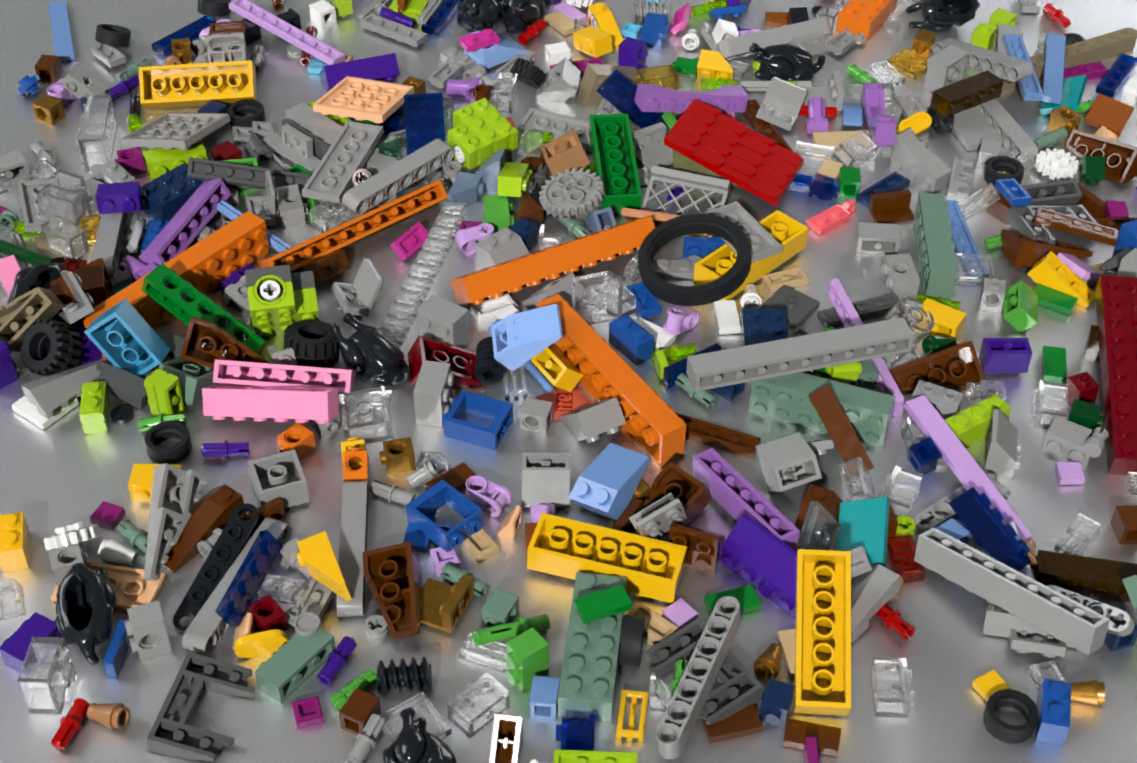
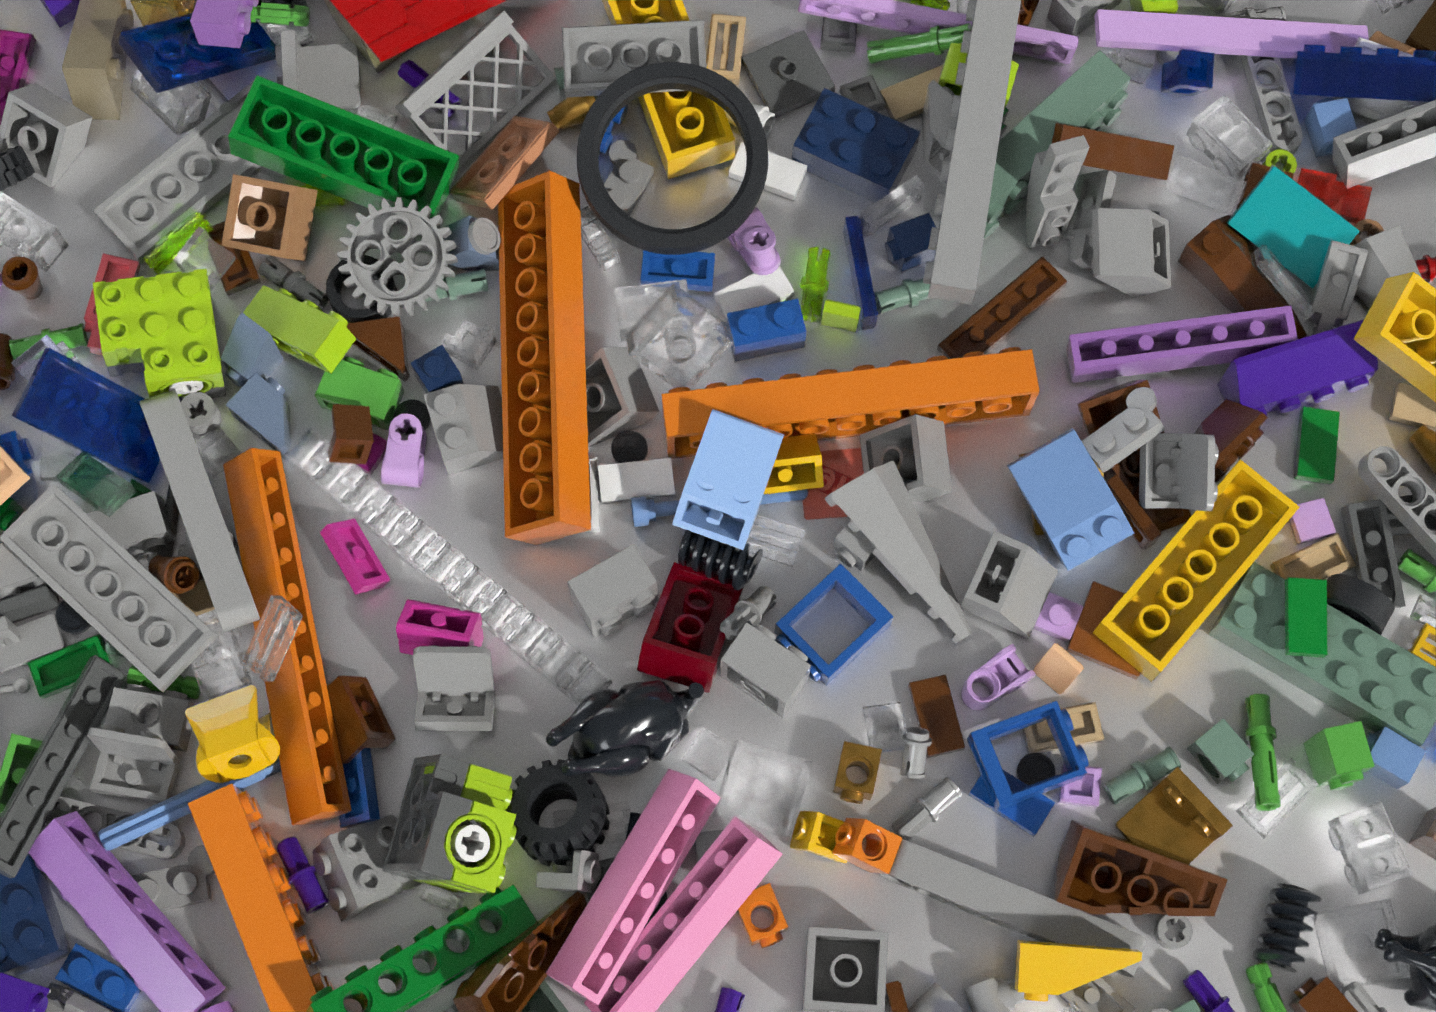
camera: 65 degrees left, 30 degrees up
none -> yellow piece [185,685,280,783]
none -> clear tile [243,595,303,681]
none -> reddish brown panel [328,404,374,464]
none -> dark pink brick [396,599,484,655]
none -> light grey piece [468,218,501,255]
none -> light grey axle [720,586,776,640]
none -> light grey wedge [825,460,972,644]
none -> light grey slope [1026,135,1090,249]
none -> light grey hinge [1082,387,1165,473]

